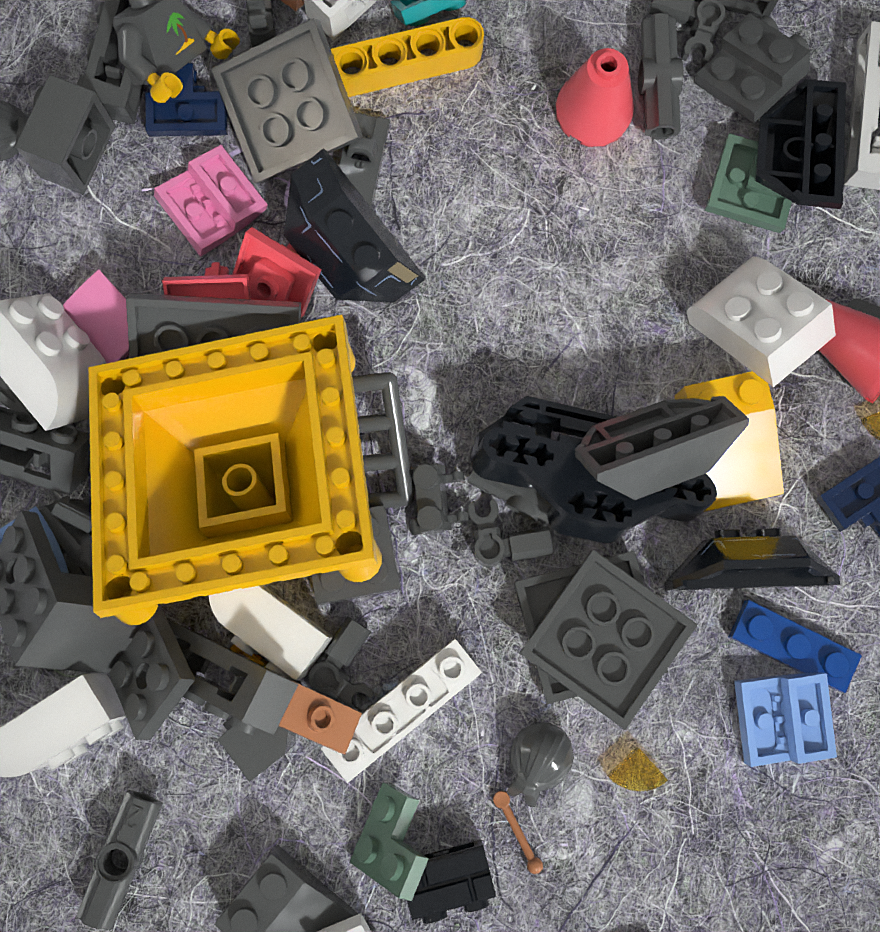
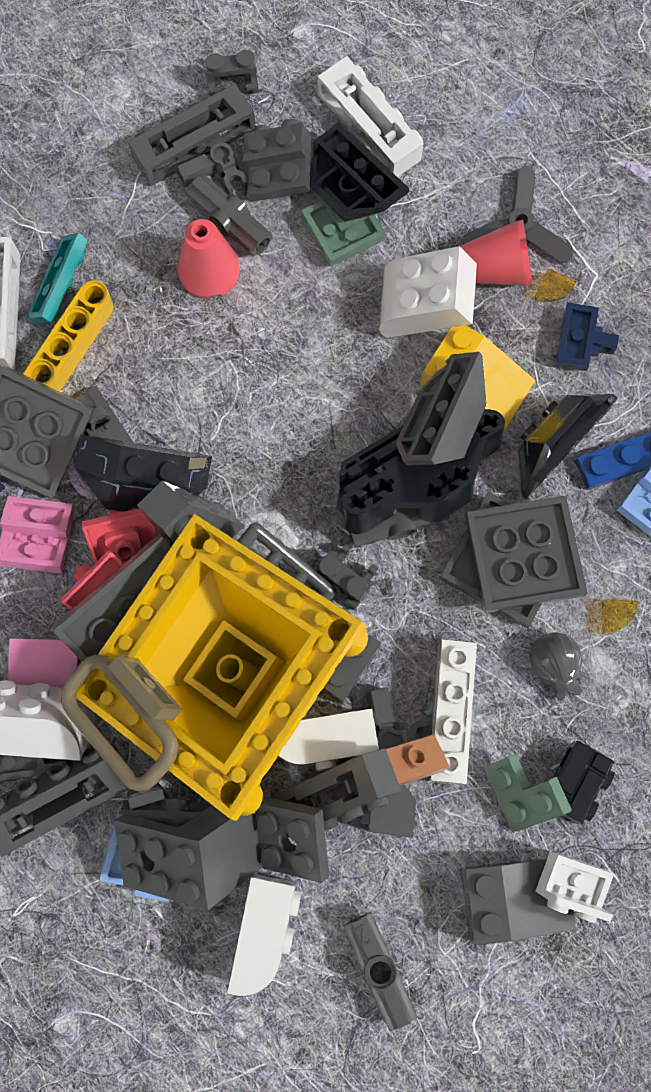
camera: 40 degrees left, 5 degrees down
dark grey bar [468,499,553,568] -> none
nougat hinge [493,790,543,874] -> none
none -> dark tan bar [61,654,183,792]
none -> dark grey wedge [137,481,245,547]

